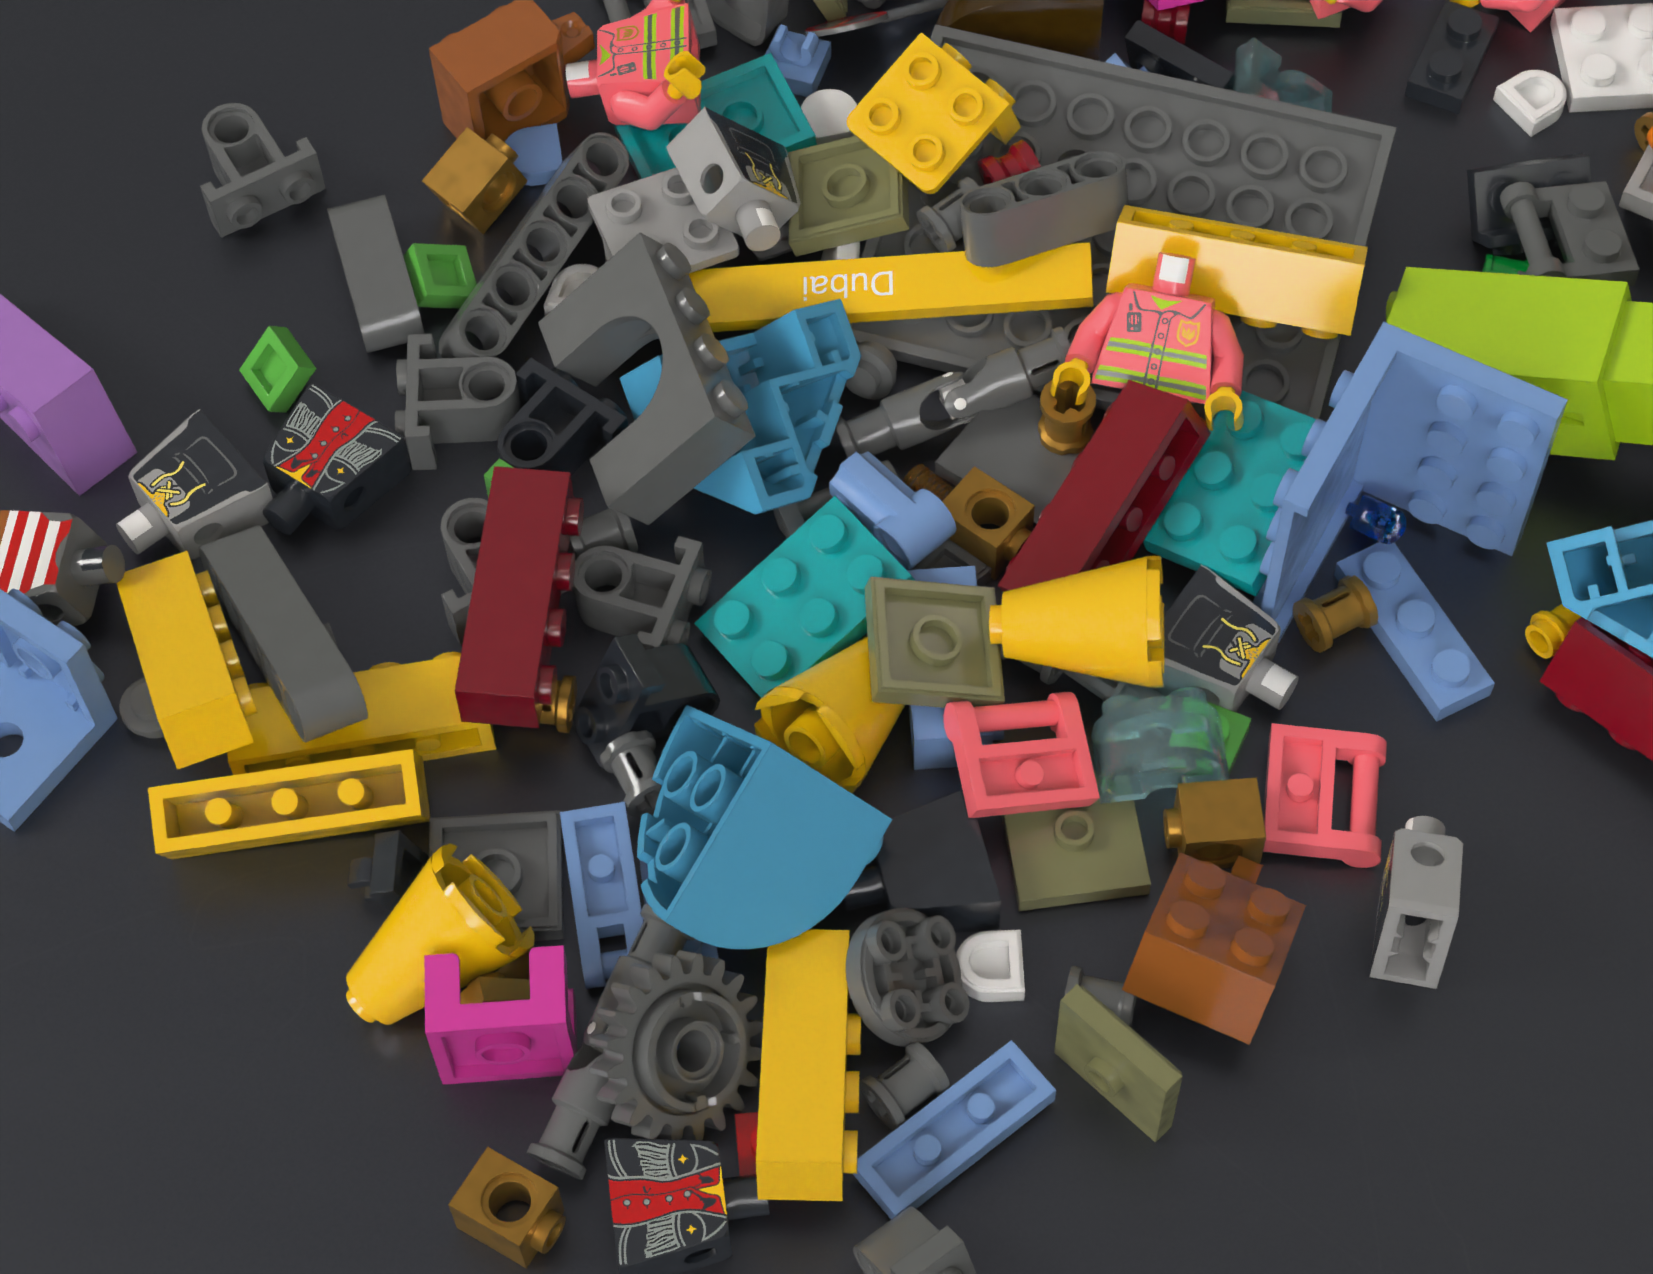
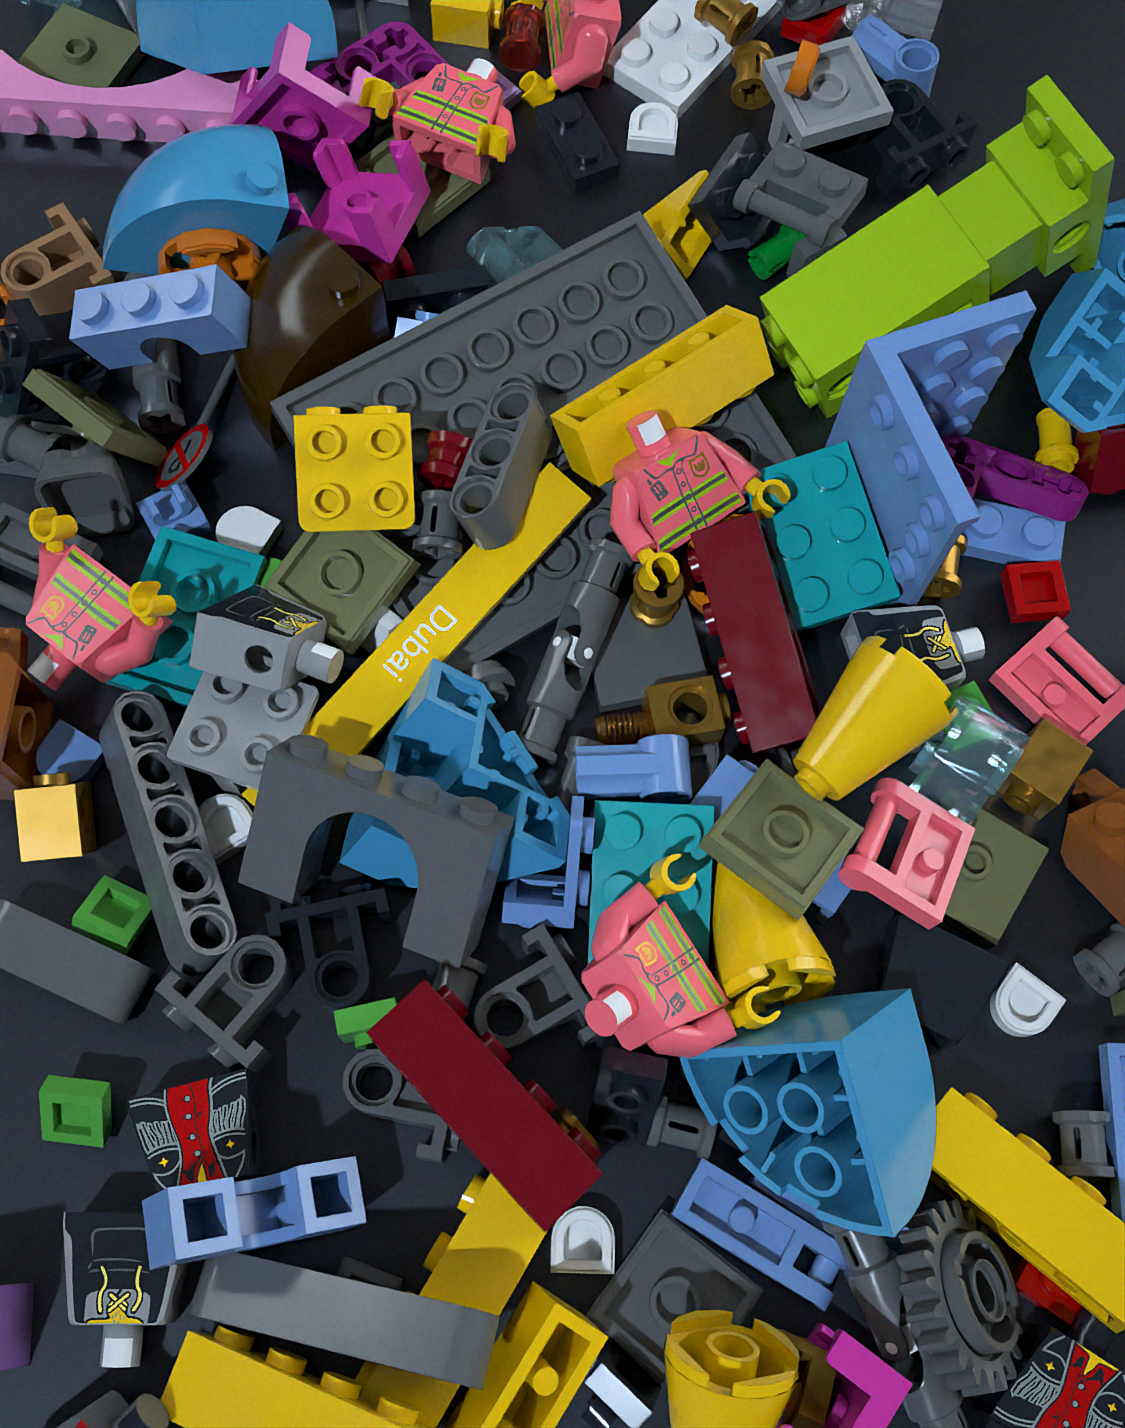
camera: 55 degrees left, 10 degrees up
dark grey tile [846,908,970,1047] -> none
none -> medium blue arch [142,1156,367,1270]
none -> medium blue bracket [502,796,595,929]
none -> white tile [550,1206,615,1274]
none -> coral torso [581,854,780,1058]
none -> yellow slope [643,170,712,280]
none -> magenta beam [941,435,1089,521]
none -> red plate [1000,560,1071,623]

